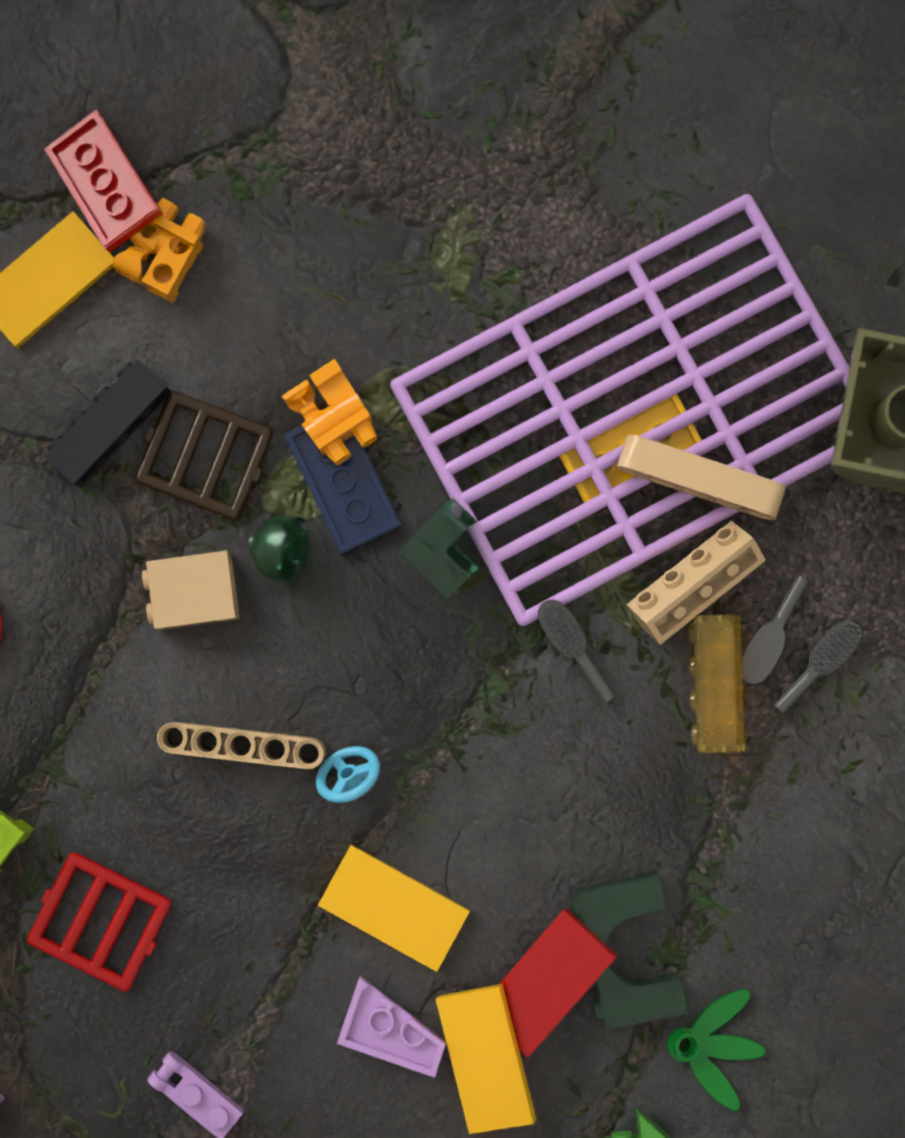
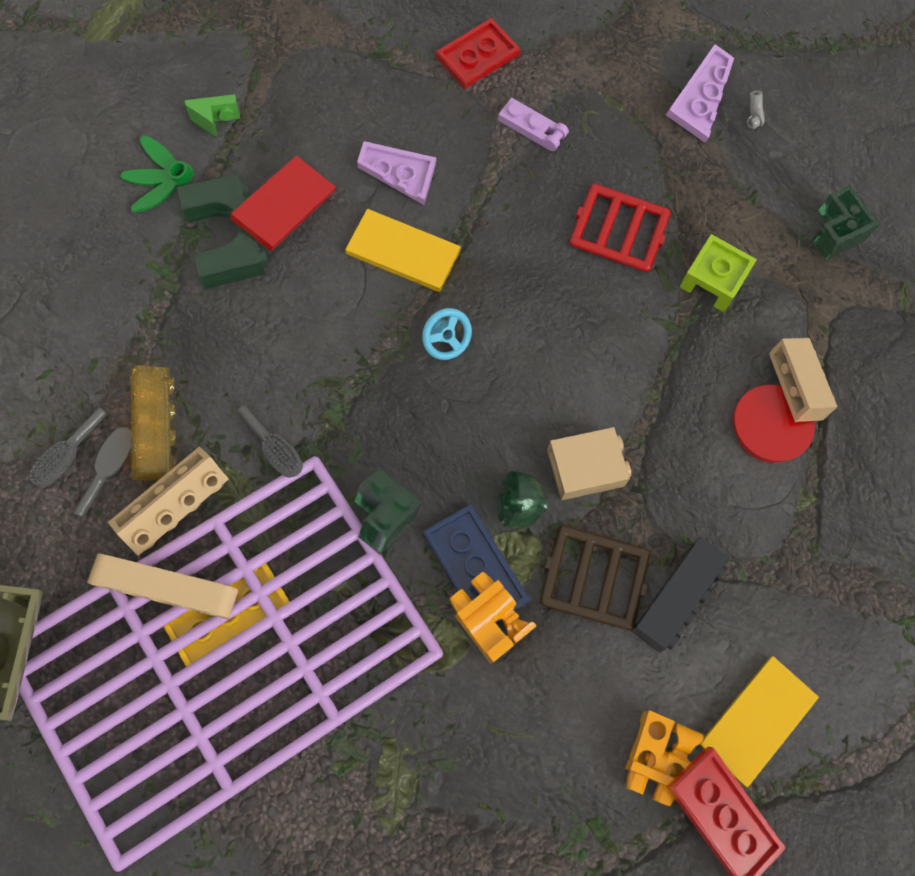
camera: 165 degrees right, 15 degrees down
tan beam [157,722,326,769] -> none
yellow tile [436,984,537,1134] -> none

